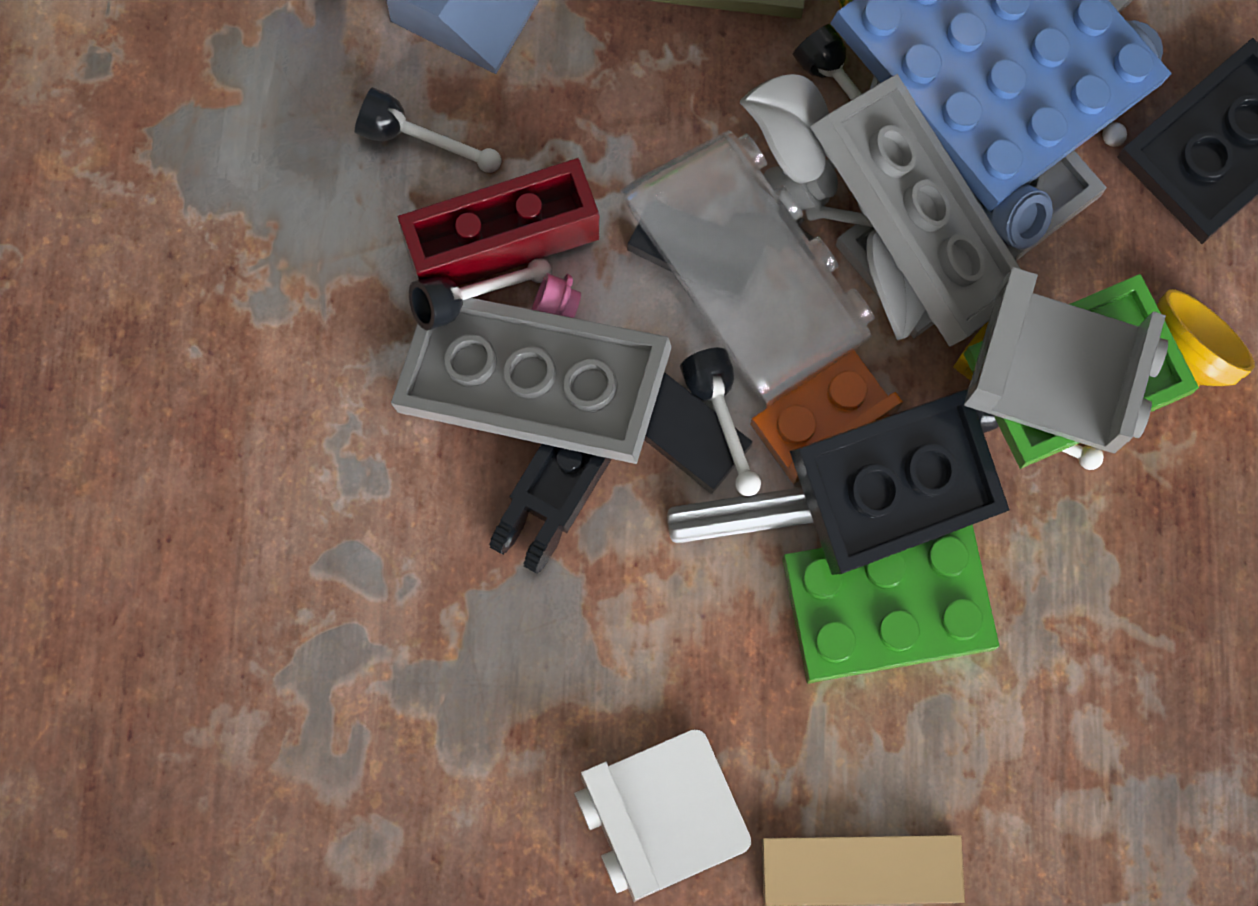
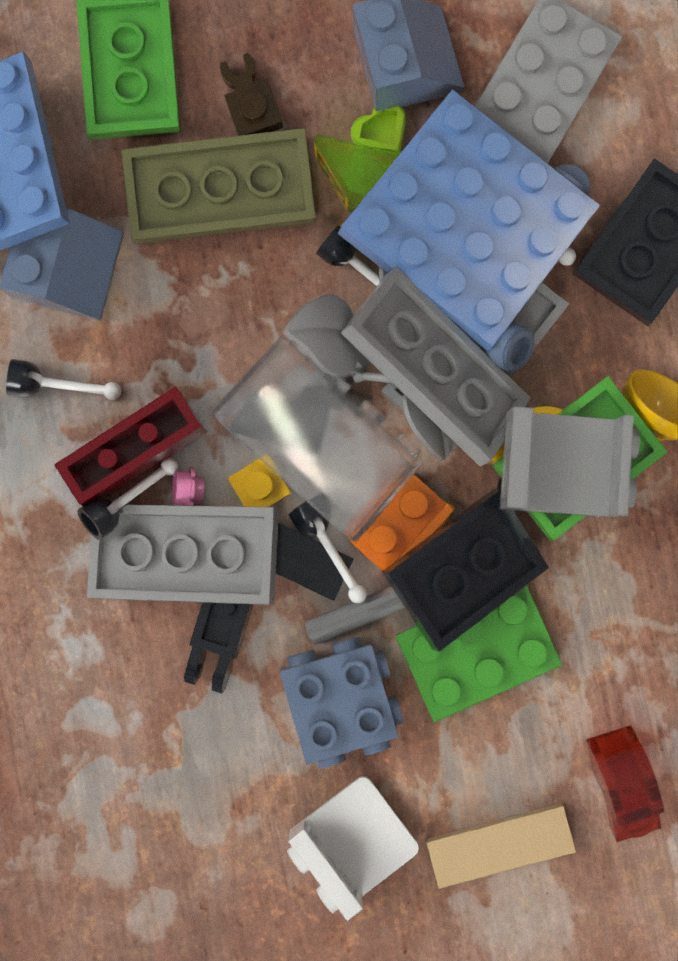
camera: 10 degrees left, 10 degrees up
none -> yellow plate [227,454,291,507]
none -> sand blue brick [280,637,404,768]
none -> clear red brick [586,725,665,842]

